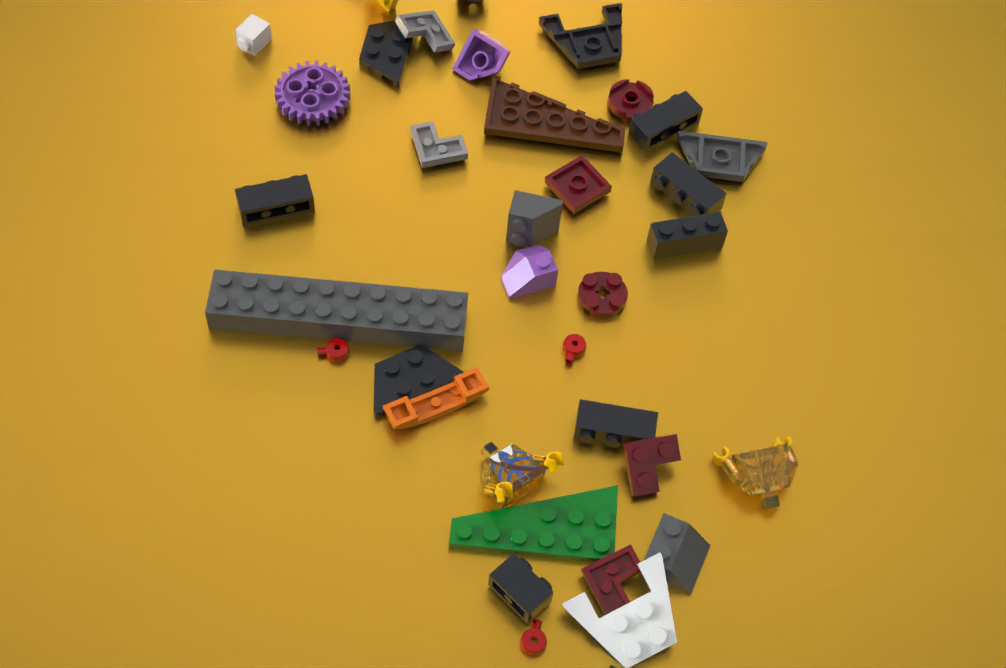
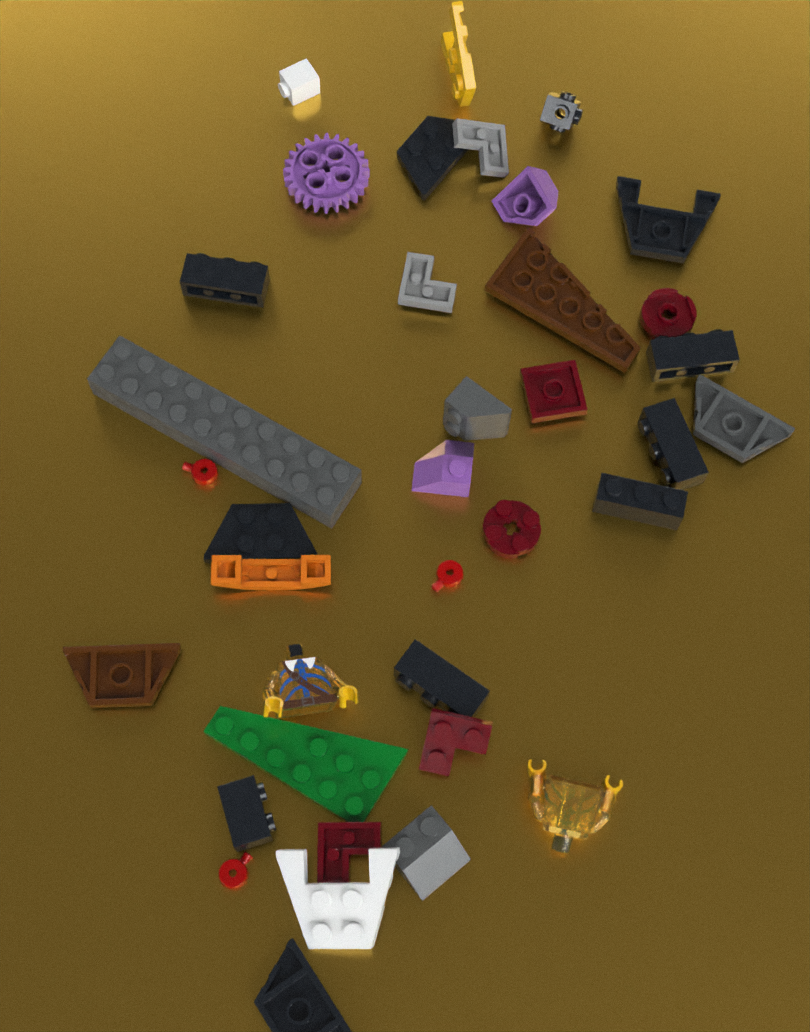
camera: 30 degrees right, 10 degrees up
none -> reddish brown wing [63,643,181,708]

